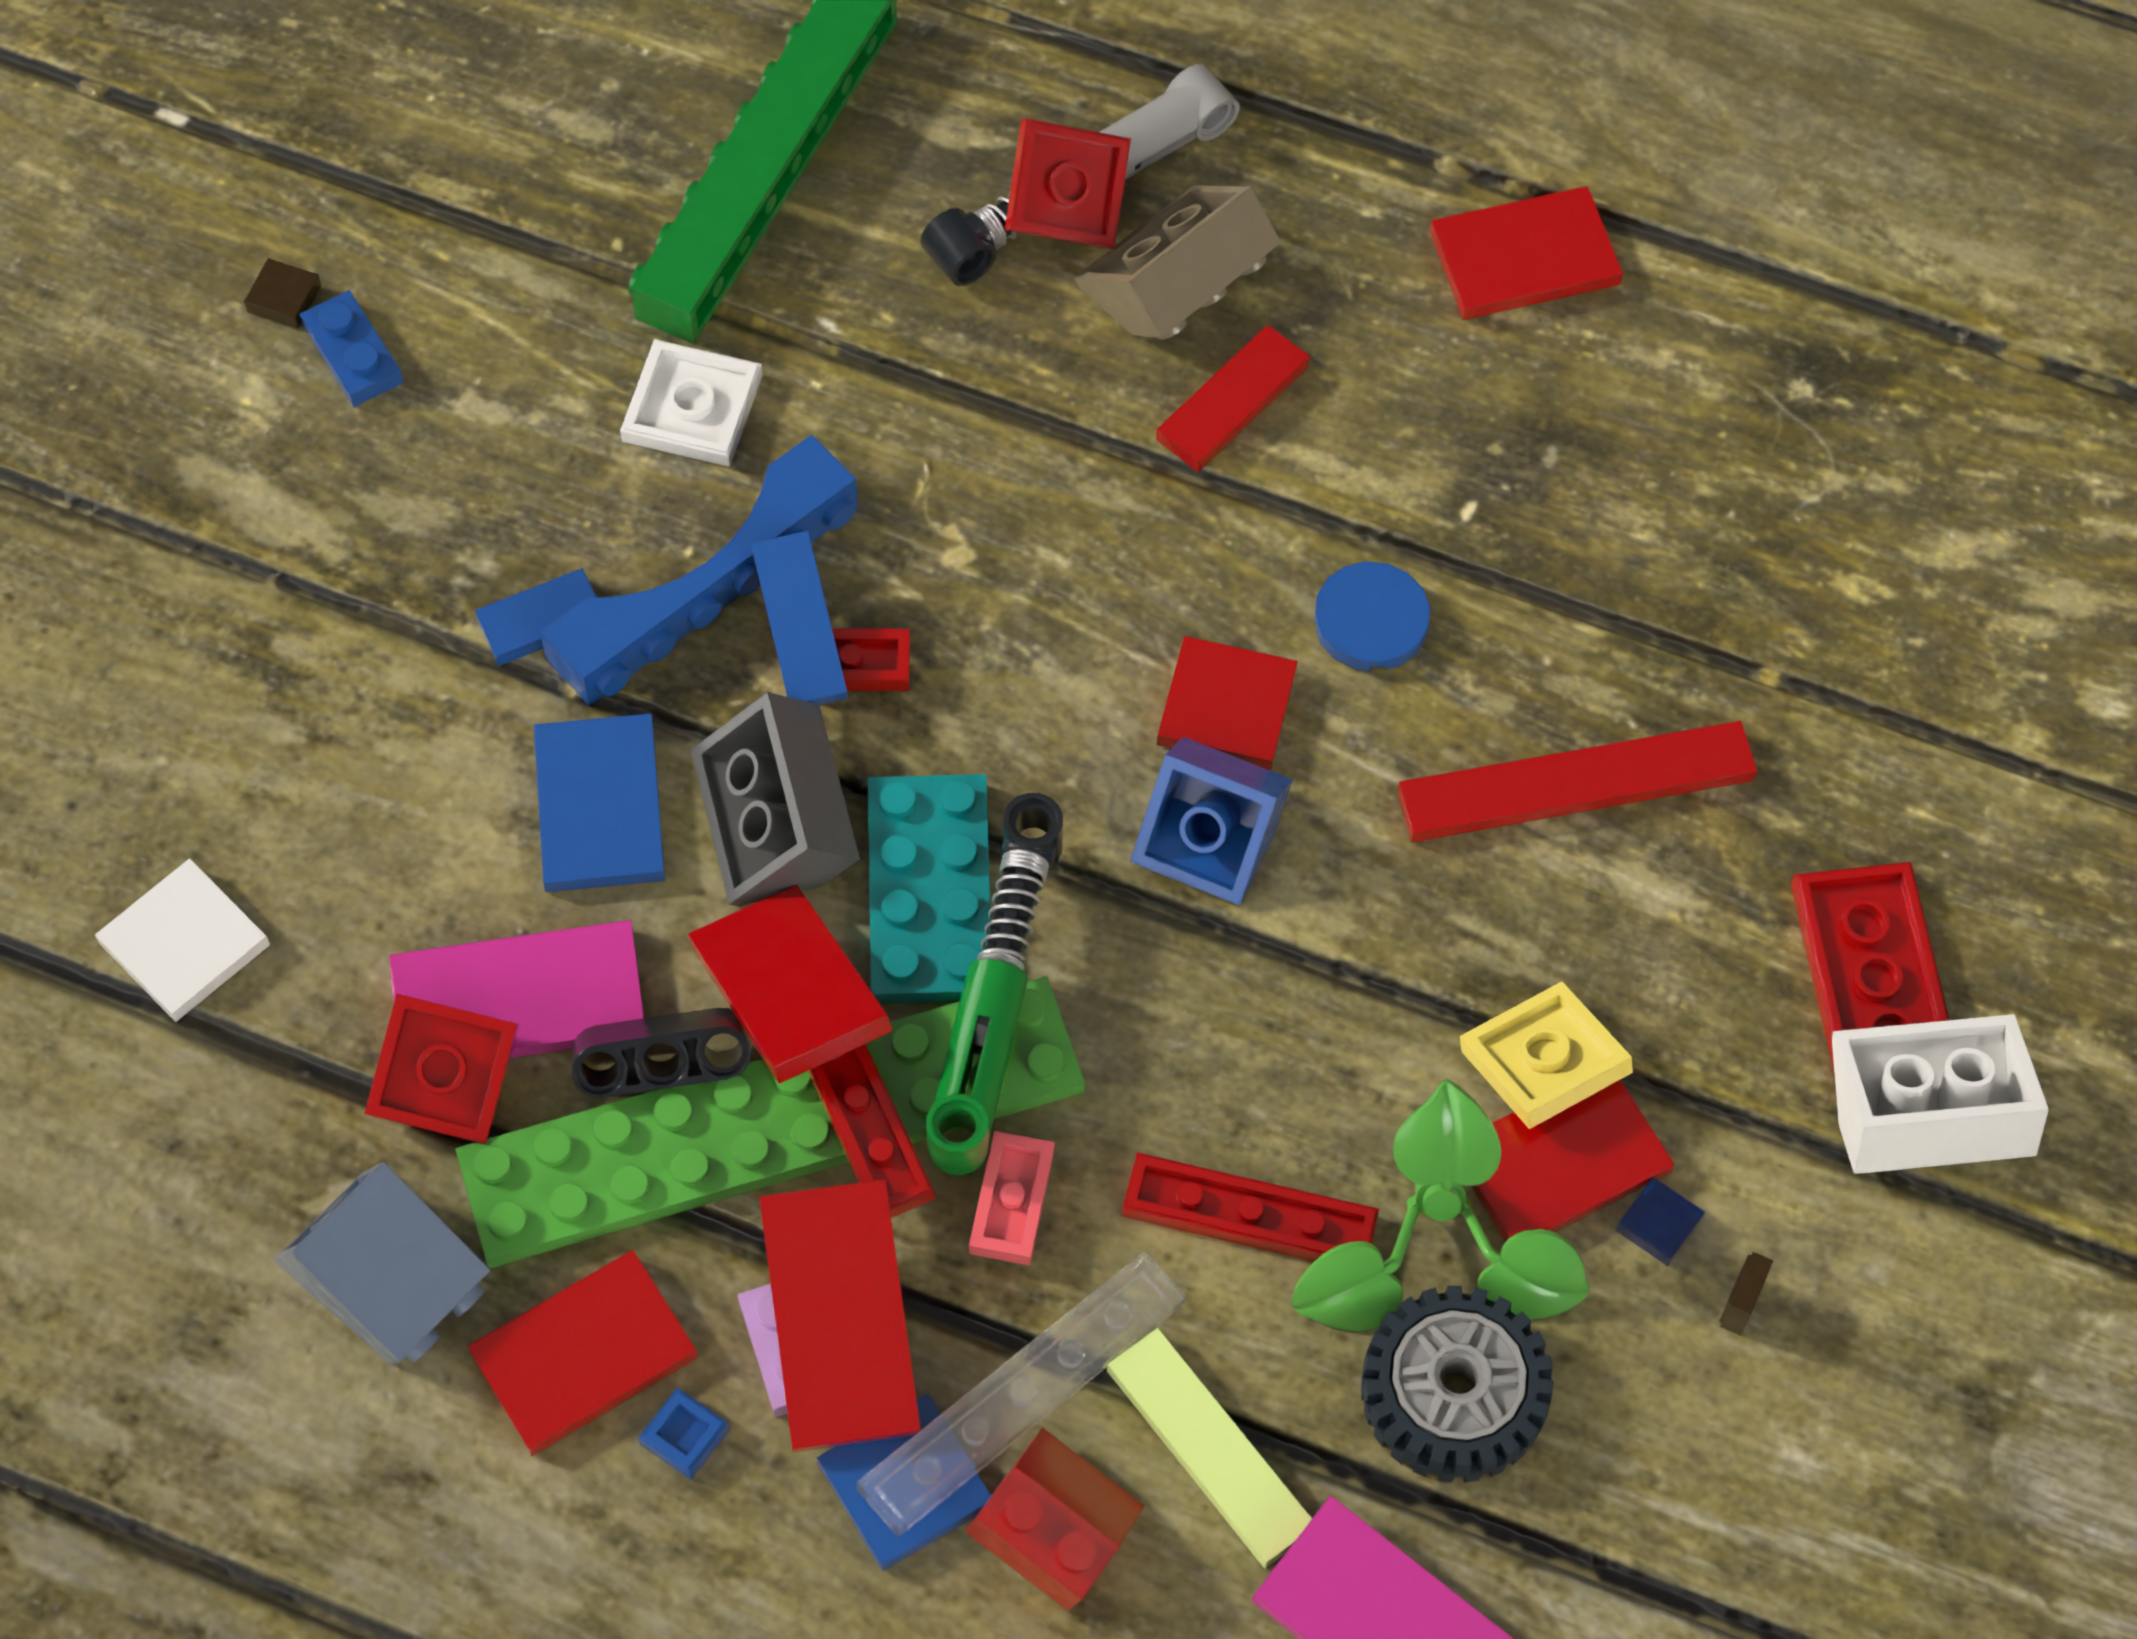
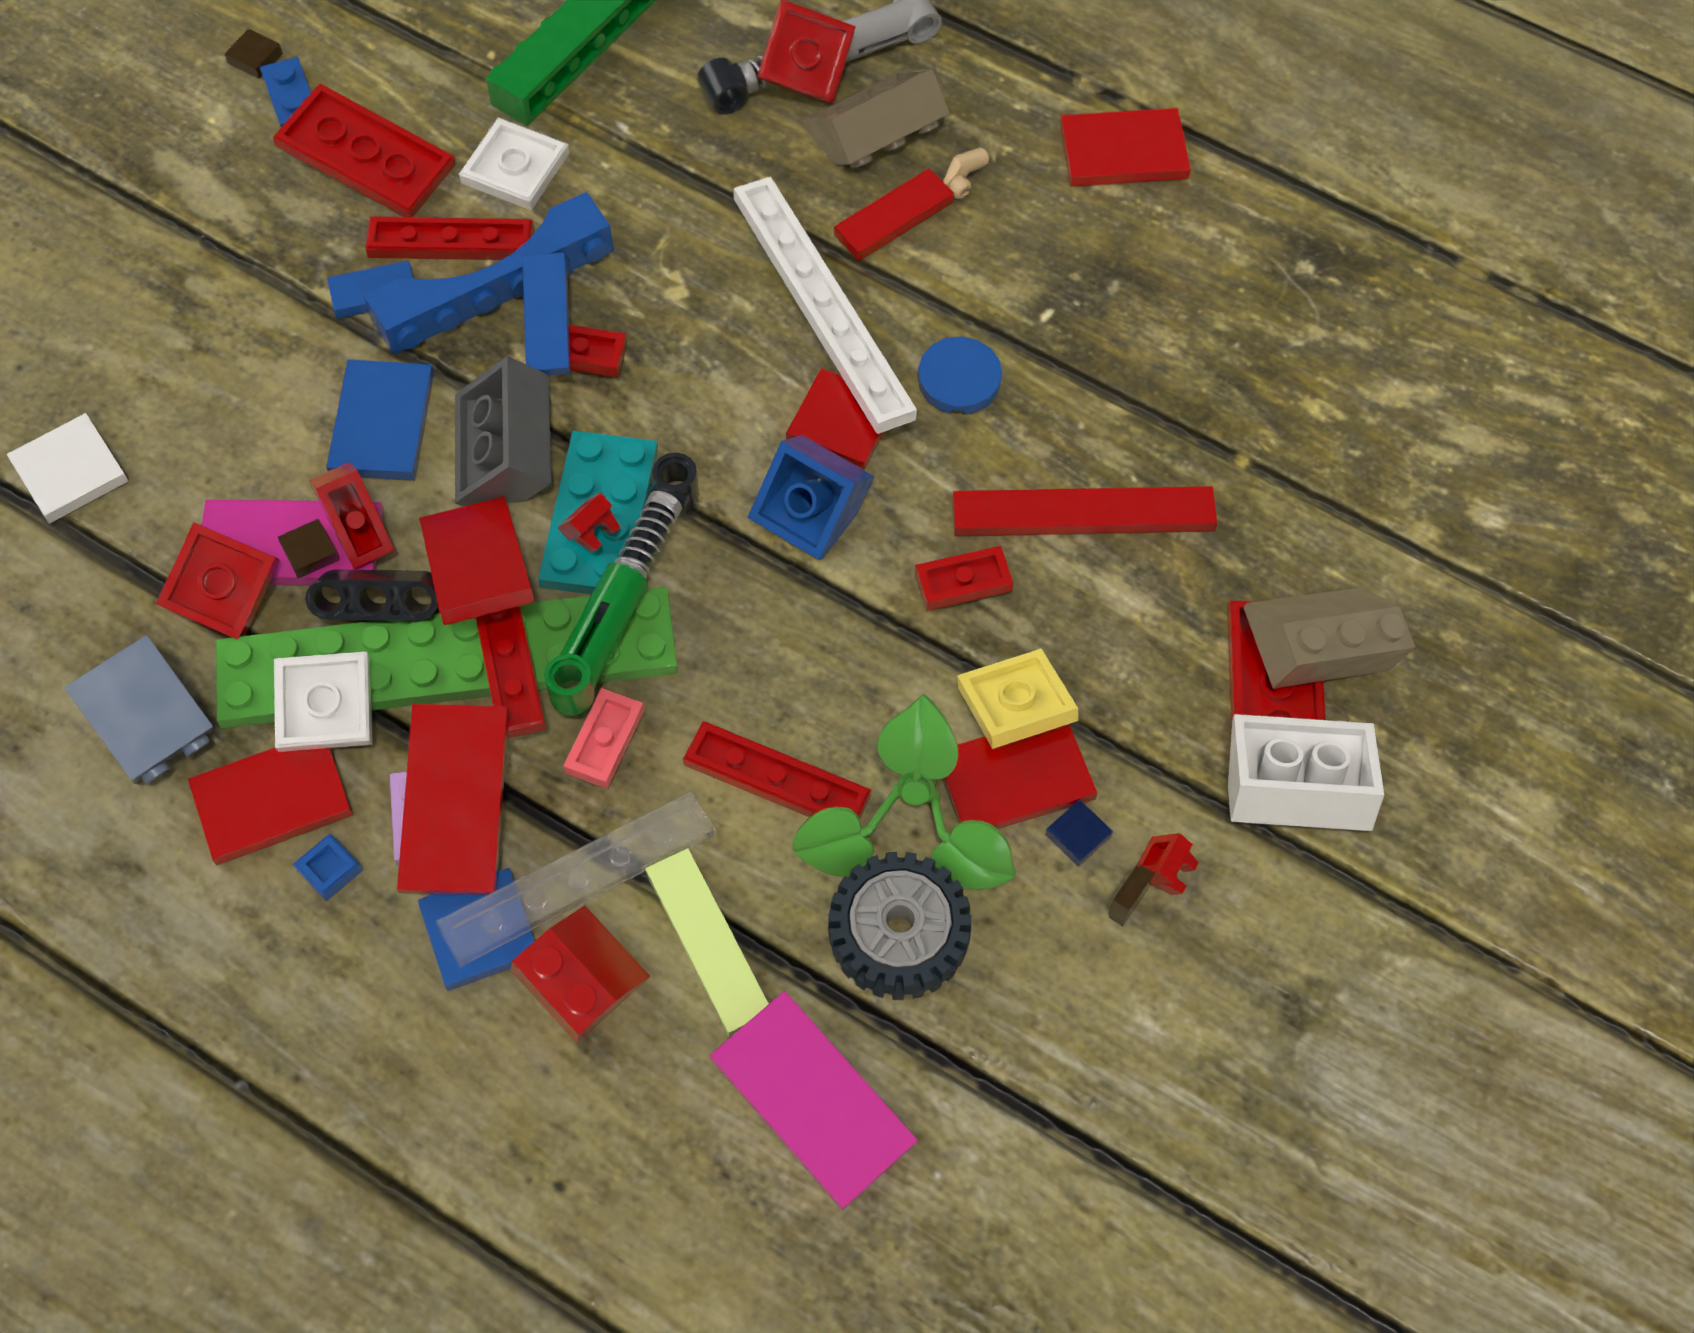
camera: 10 degrees right, 0 degrees up
none -> red tile [273,83,455,217]
none -> white tile [274,651,373,752]
none -> dark brown tile [277,518,339,578]
none -> red slope [309,462,395,569]
none -> red tile [365,216,534,260]
none -> red tile [557,492,620,553]
none -> white plate [734,177,917,434]
none -> red plate [915,545,1014,611]
none -> tan arm [943,147,989,199]
none -> red tile [1136,833,1199,895]
none -> dark tan slope [1243,587,1416,688]

